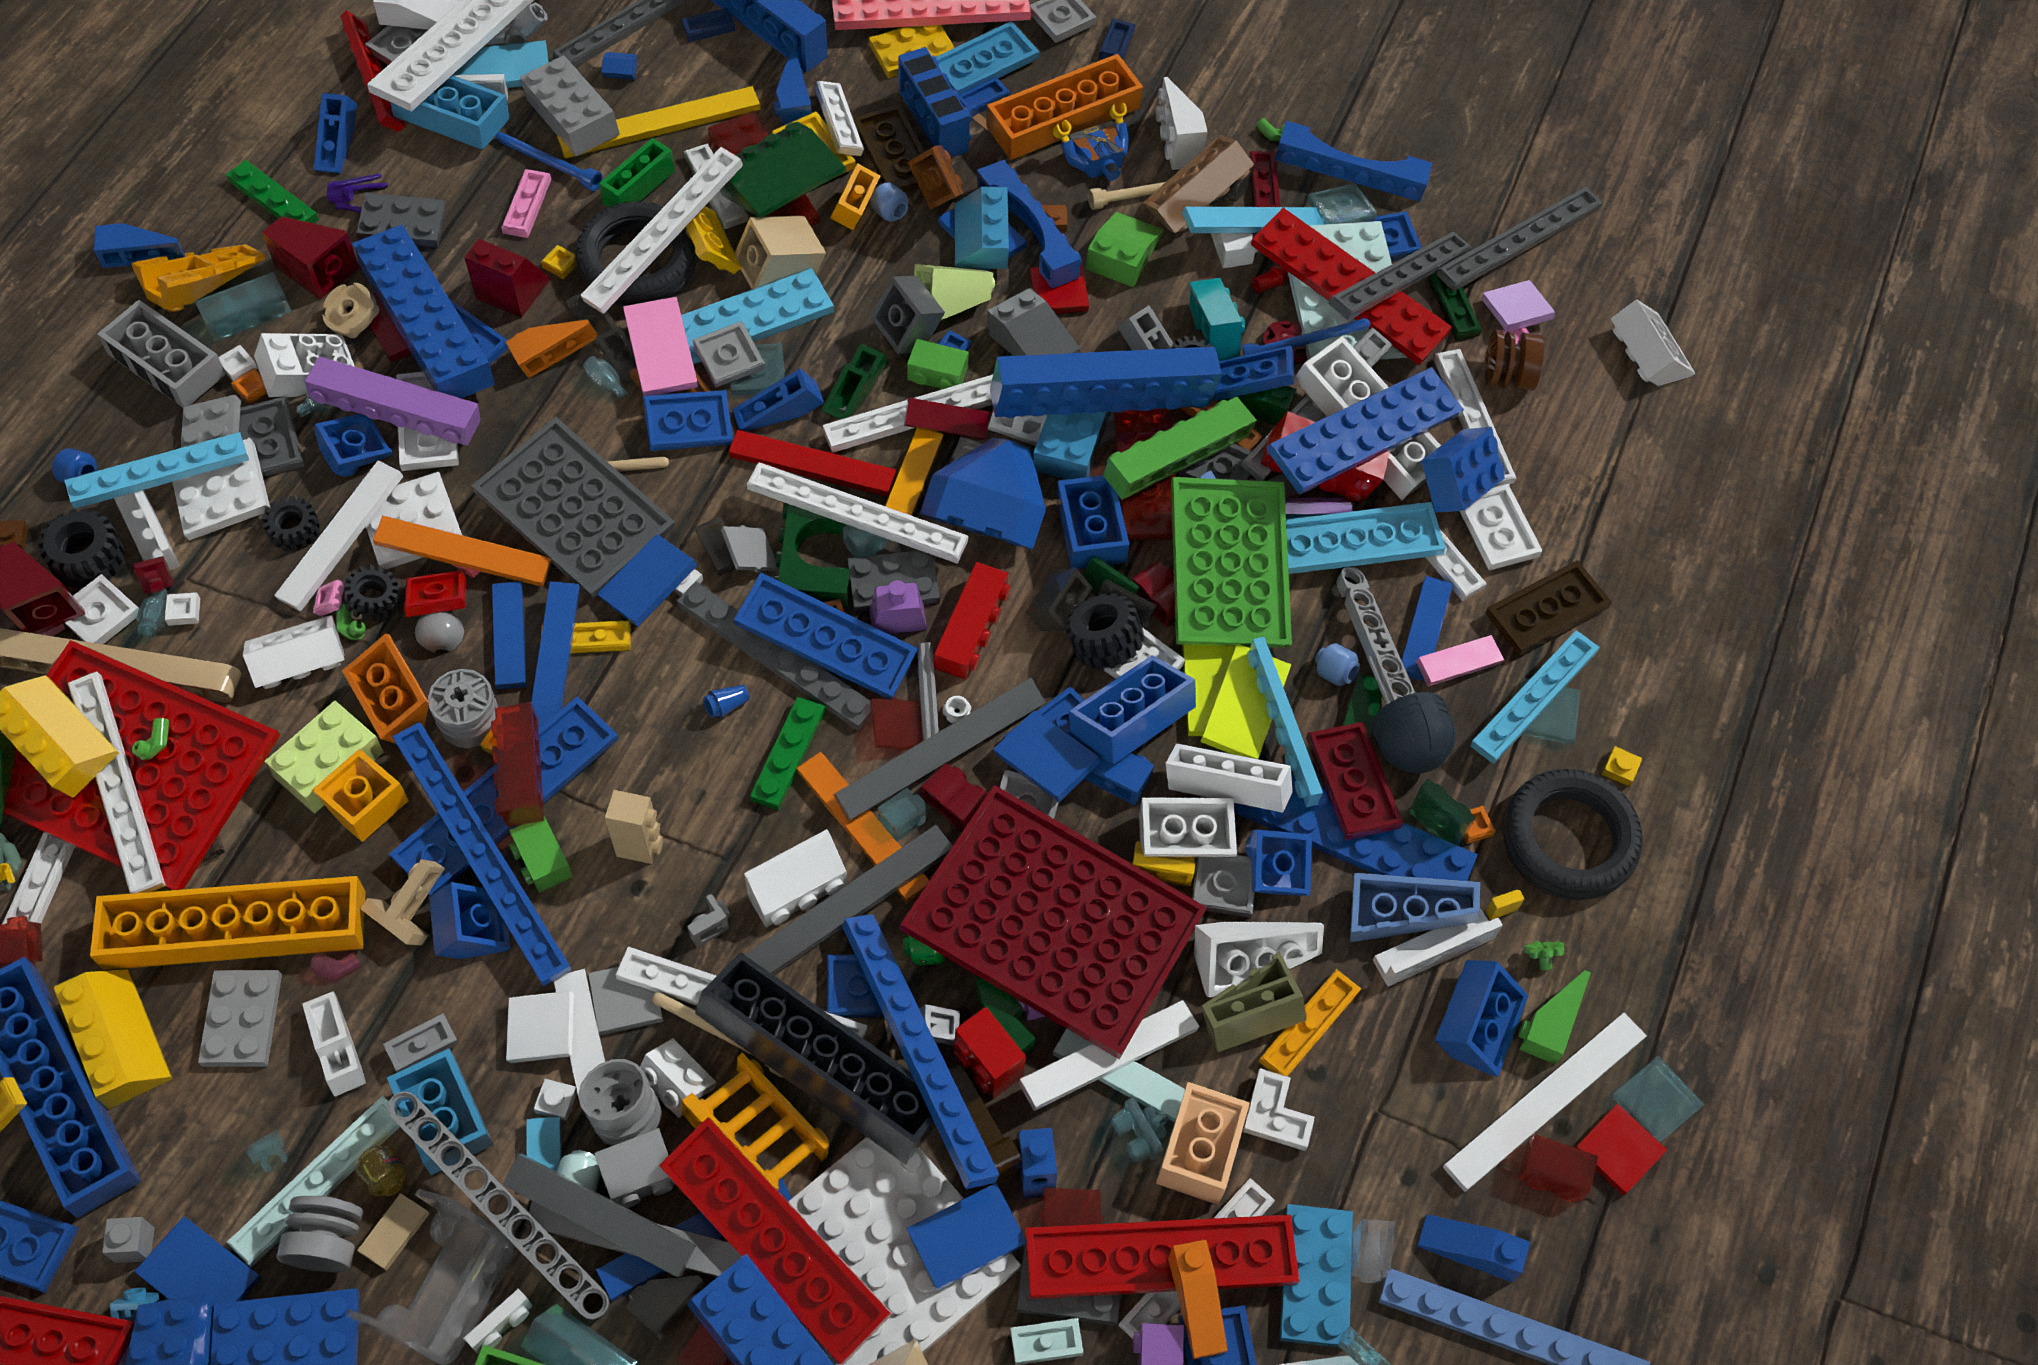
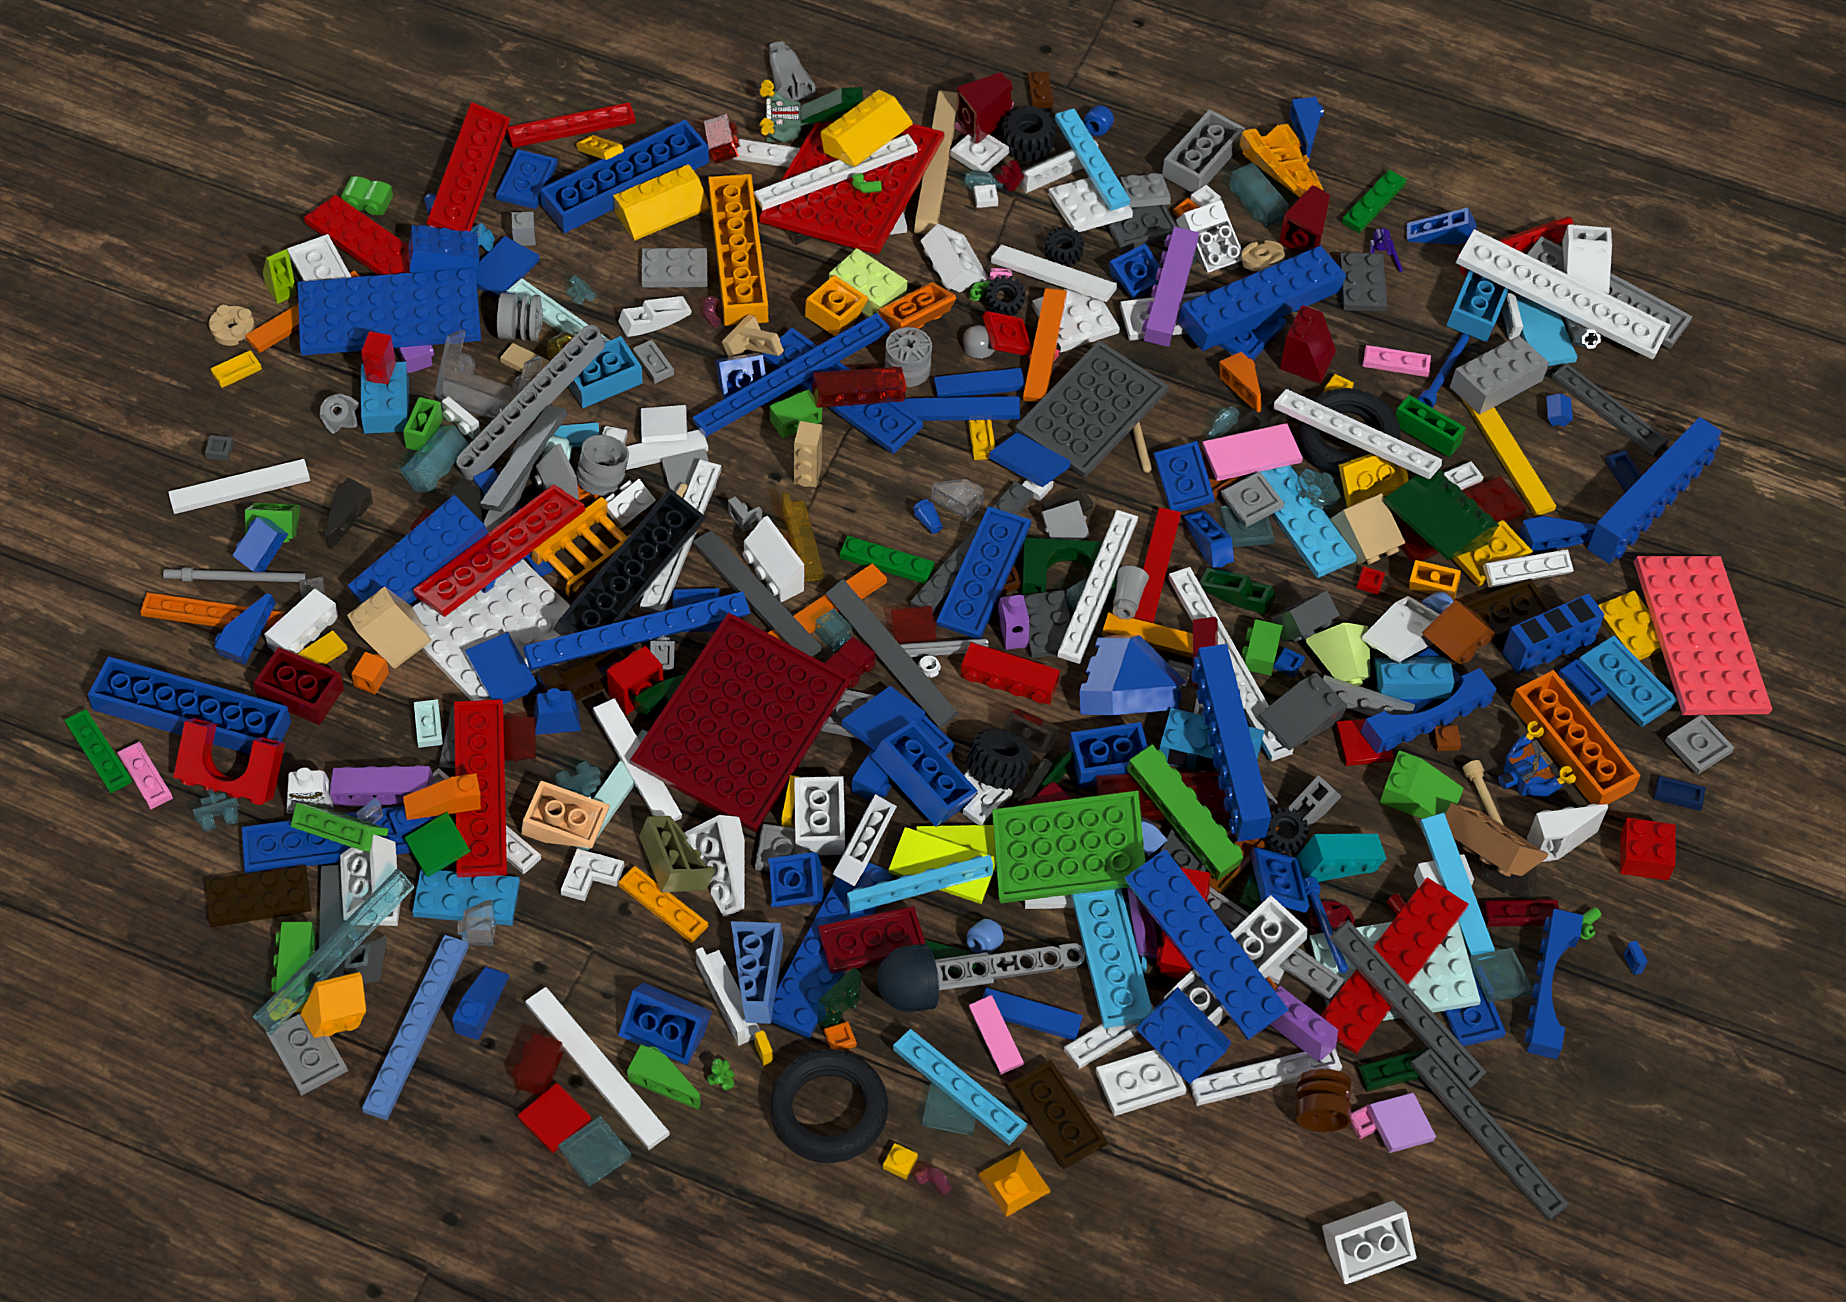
camera: 90 degrees right, 5 degrees down
none -> green tile [405,812,471,877]
none -> clear yellow fence [782,492,824,582]
none -> clear pink arm [915,1166,953,1196]
none -> clear slope [931,479,985,521]
none -> light orange slope [978,1149,1050,1217]
none -> light grey plant [1113,566,1149,620]
none -> medium lavender brick [1270,986,1338,1062]
none -> clear light blue plate [1295,469,1340,509]
none -> light grey tile [1323,675,1415,716]
none -> red tile [1356,566,1385,595]
none -> white slope [1361,596,1440,662]
none -> red brick [1620,818,1676,881]
none -> blue tile [1623,940,1648,975]

